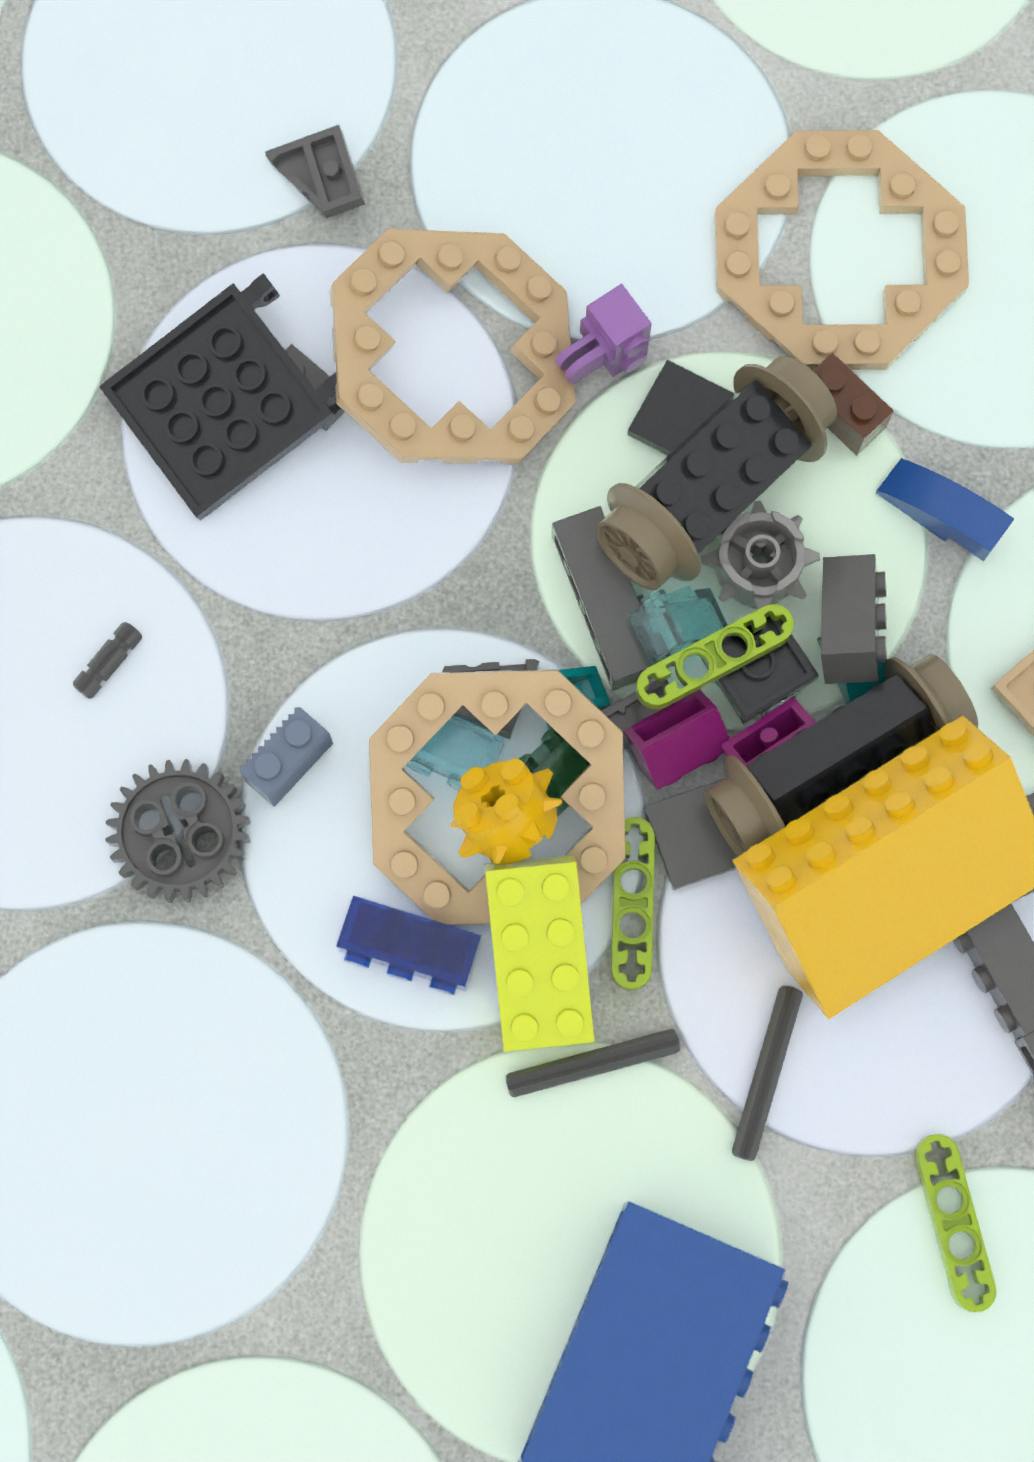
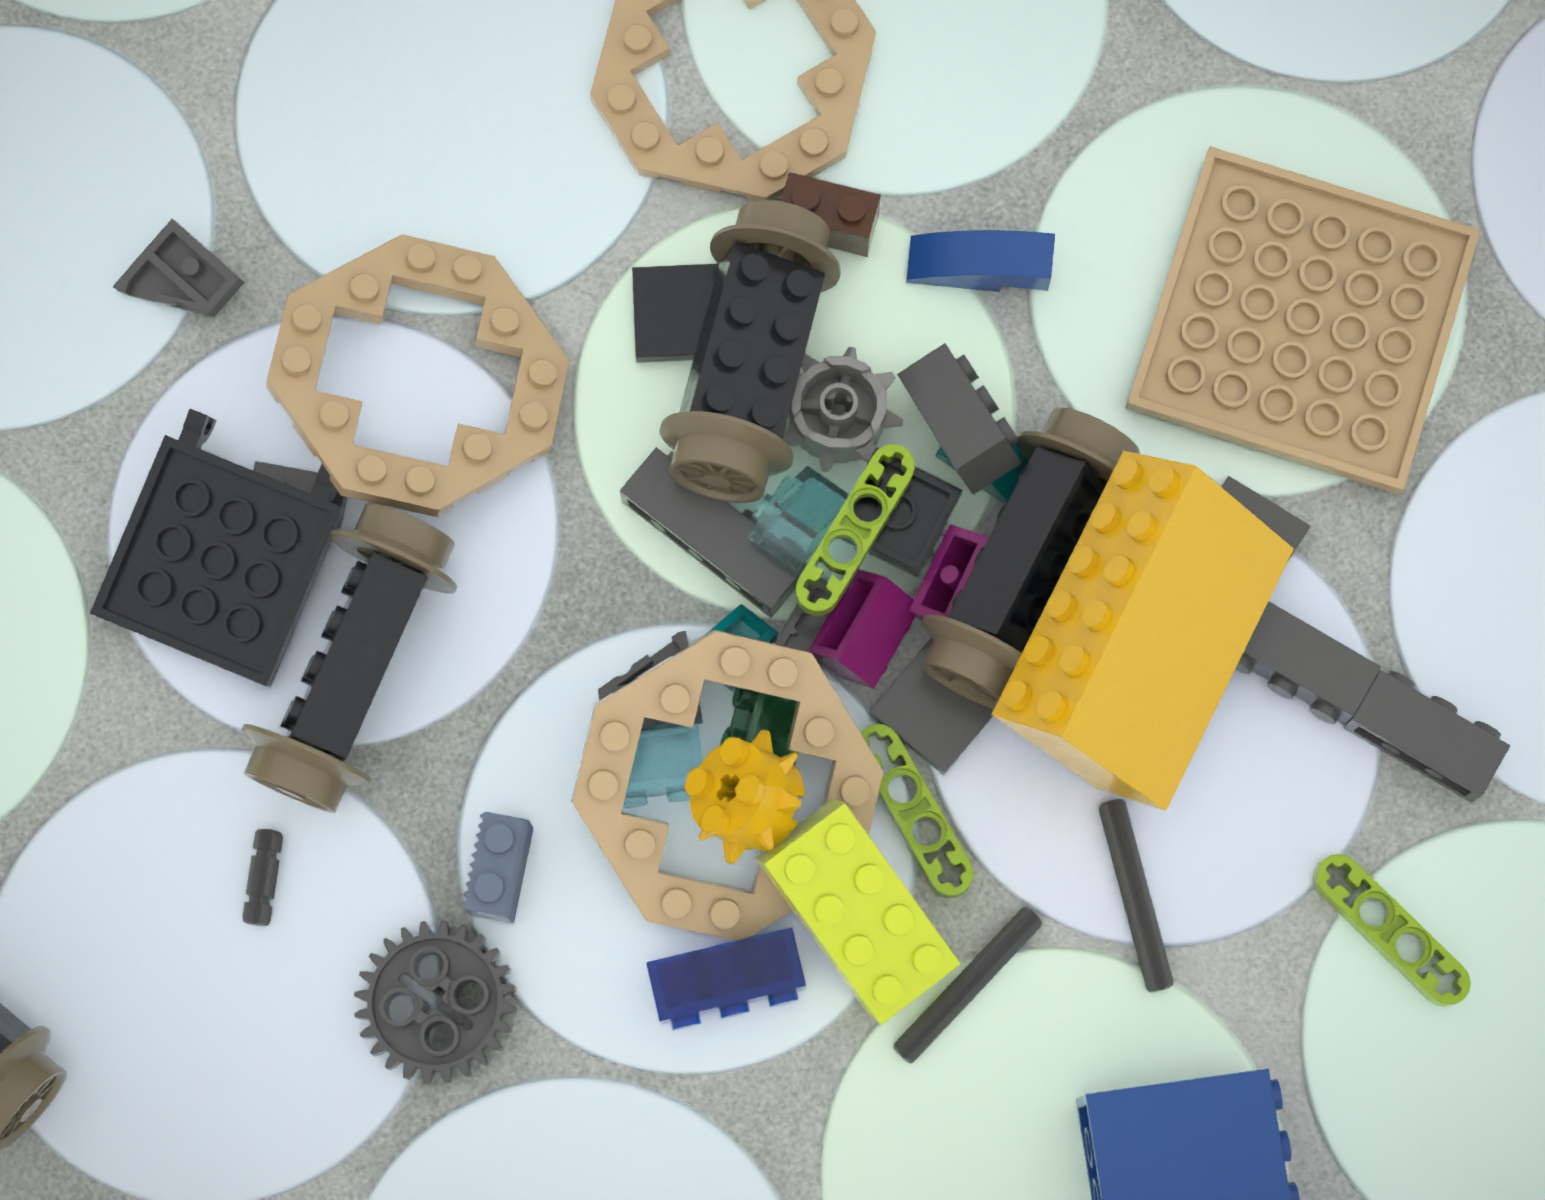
camera: 30 degrees left, 0 degrees up
medium lavender brick [555,283,652,384] -> none
none -> brick [241,503,457,813]

